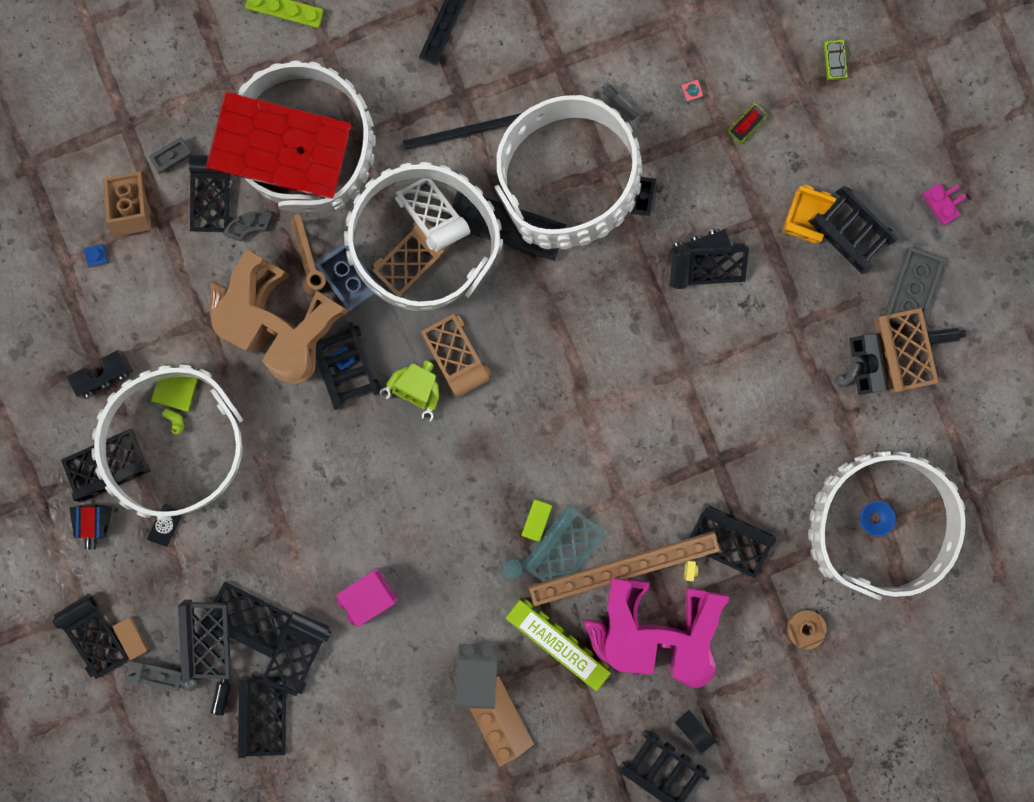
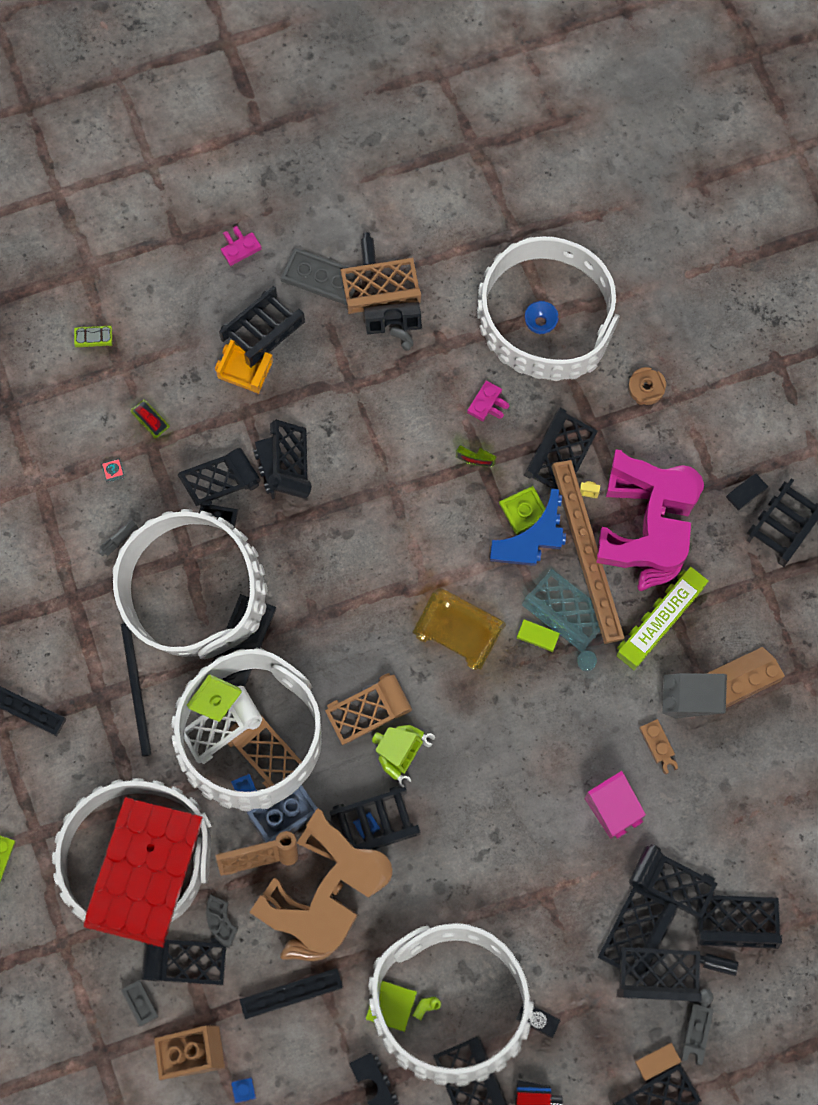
camera: 90 degrees left, 15 degrees down
none -> black piece [178,448,261,508]
none -> lime plate [187,674,242,722]
none -> blue plate [231,774,256,792]
none -> black plate [239,968,343,1020]
none -> clear yellow windscreen [412,588,507,670]
none -> clear neon green slope [456,445,497,466]
none -> dark pink hinge [467,381,510,422]
none -> blue arch [490,489,566,566]
none -> lime tile [499,486,546,536]
none -> medium nougat plate [639,719,678,774]

